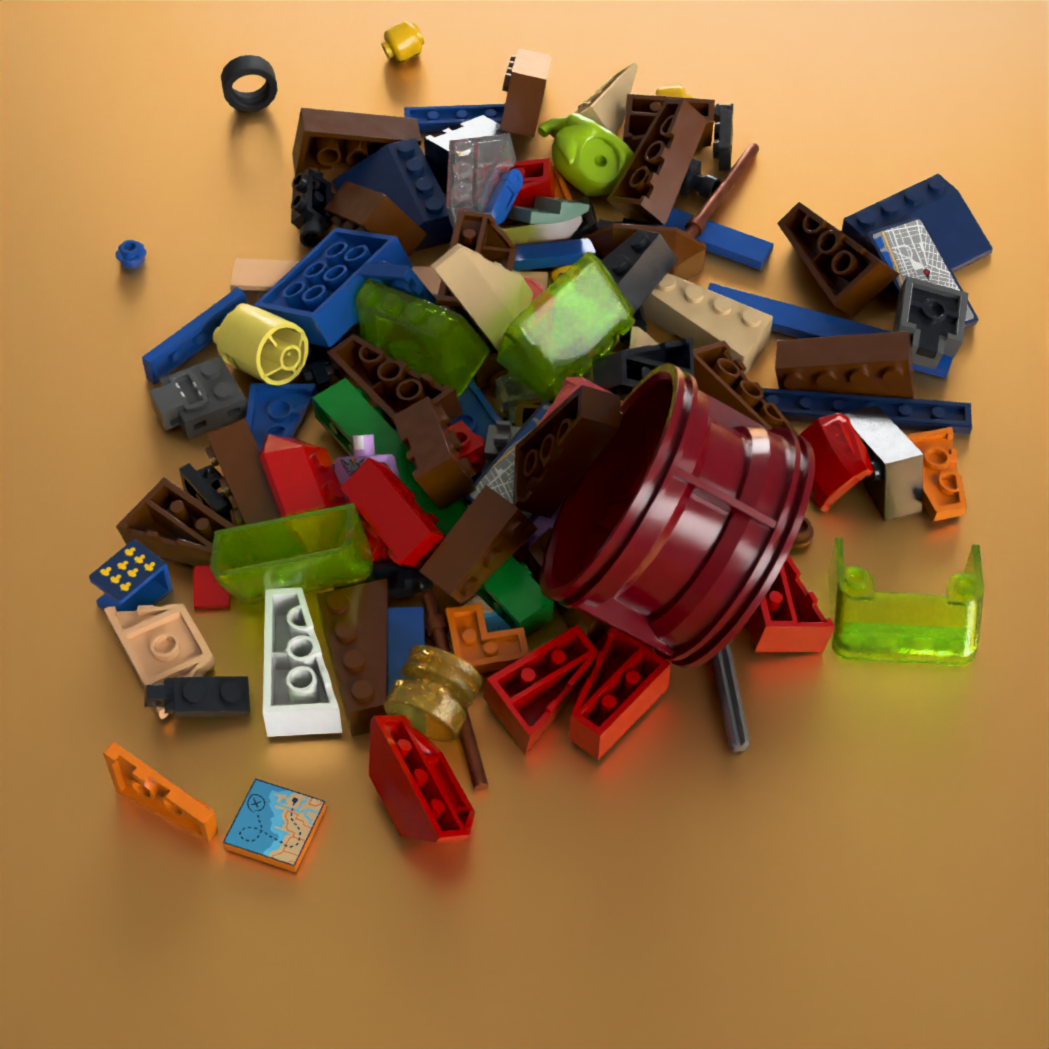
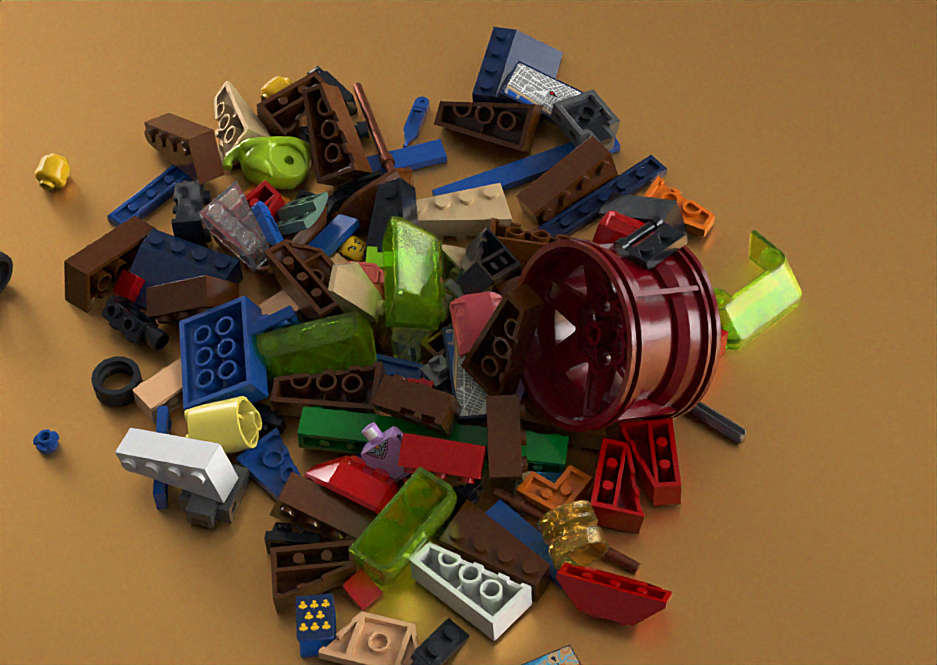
camera: 40 degrees left, 0 degrees up
none -> black tyre [91,356,143,407]
none -> red slope [113,270,145,303]
none -> white wedge [115,428,238,503]
none -> blue piece [403,97,430,148]
none -> black plate [613,214,688,271]

